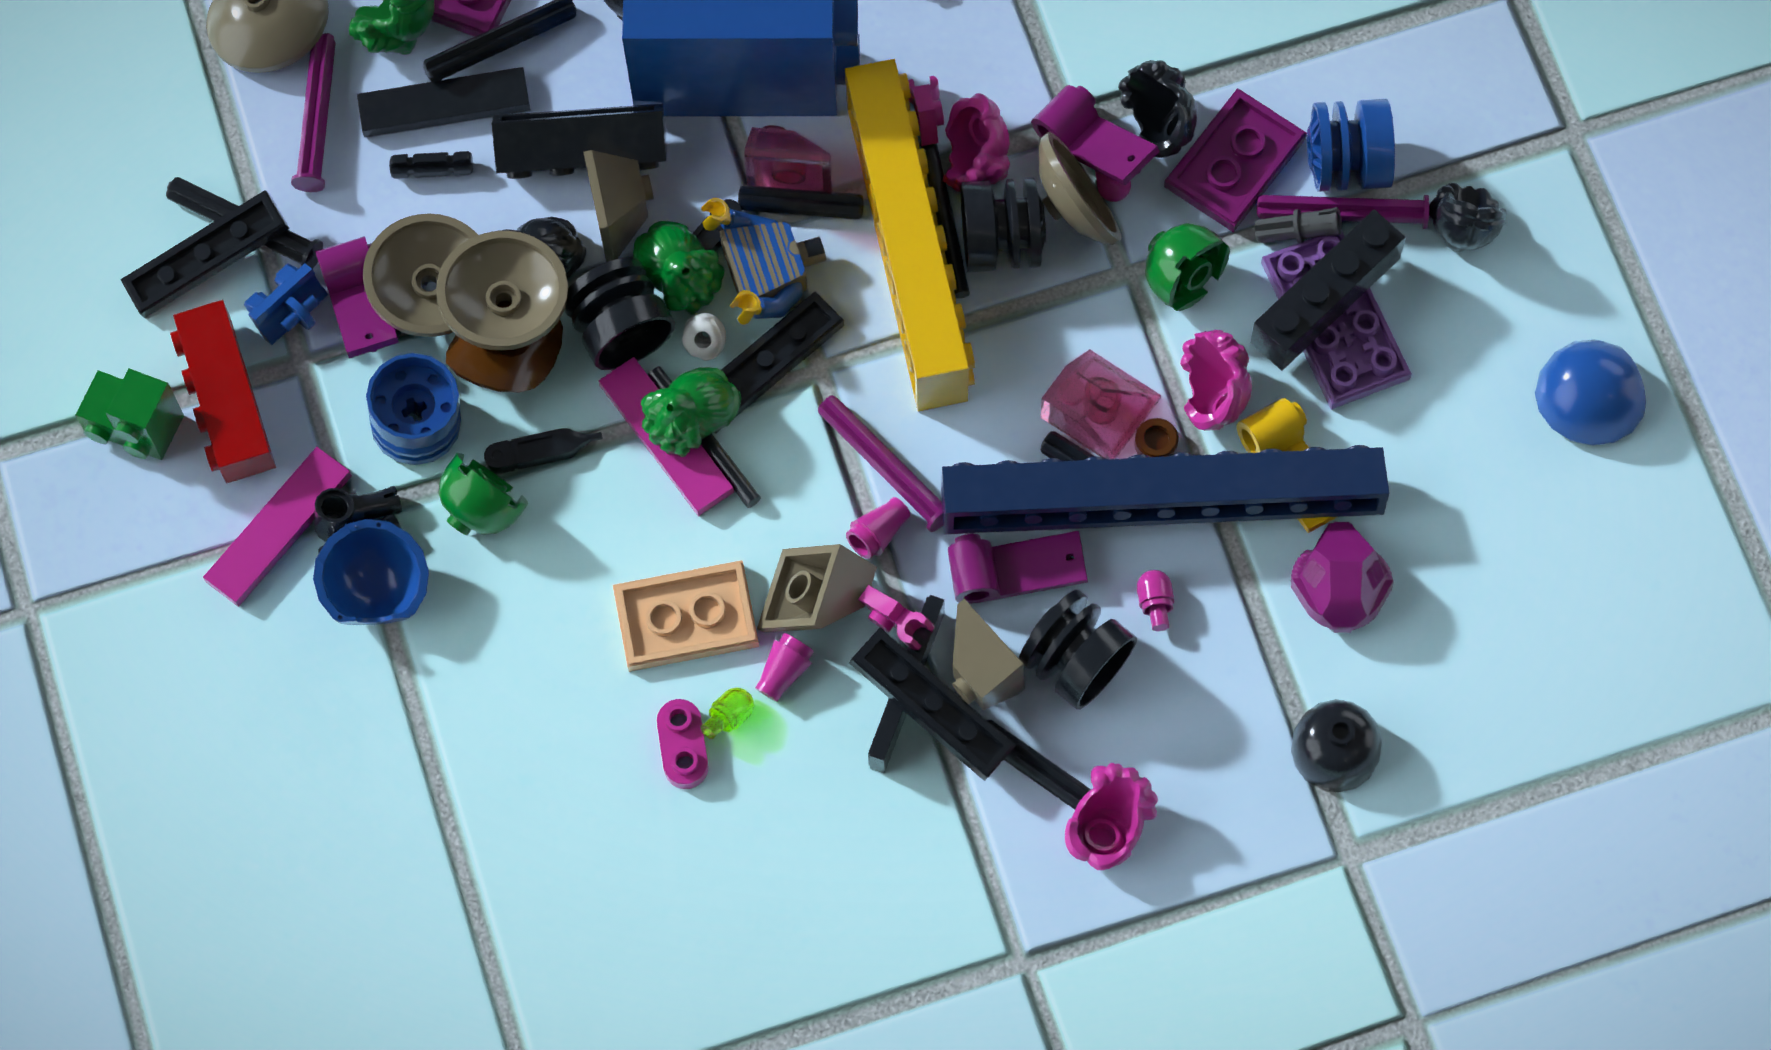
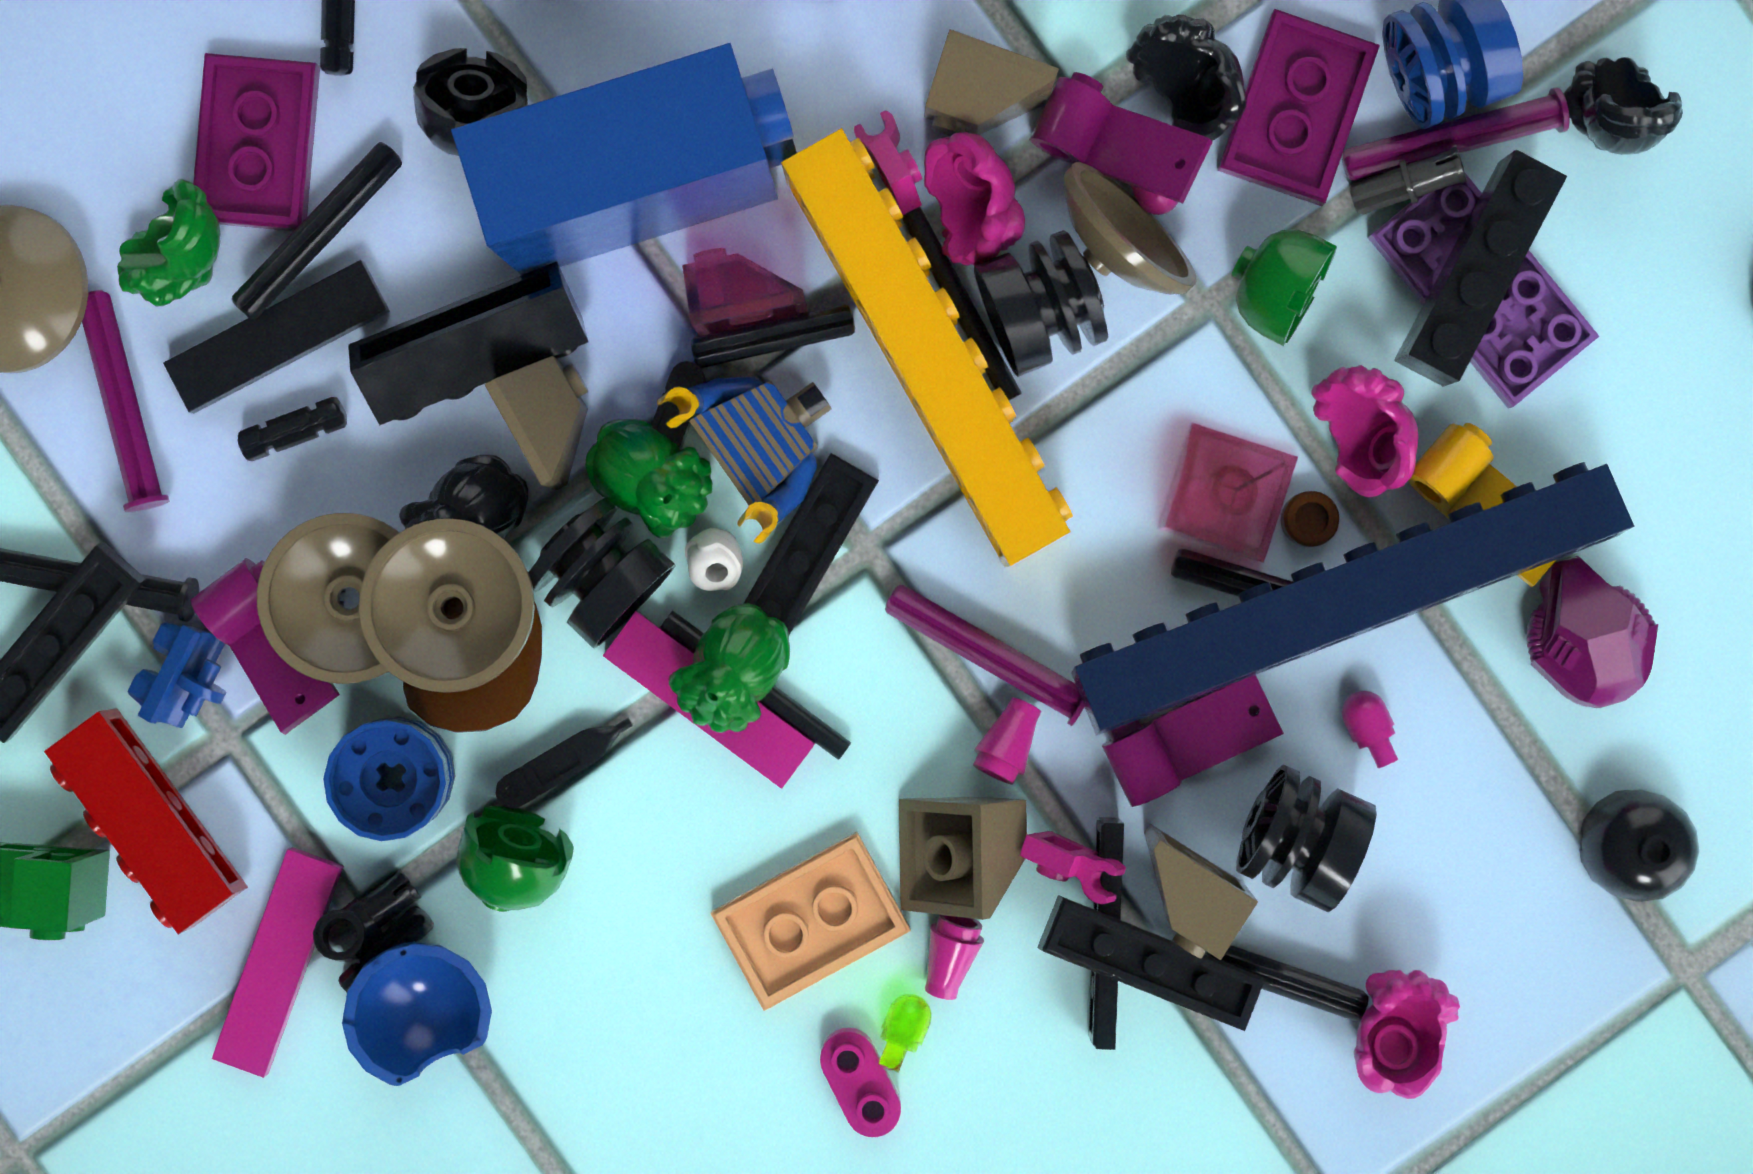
camera: 15 degrees left, 20 degrees up
none -> dark tan slope [924,29,1059,136]

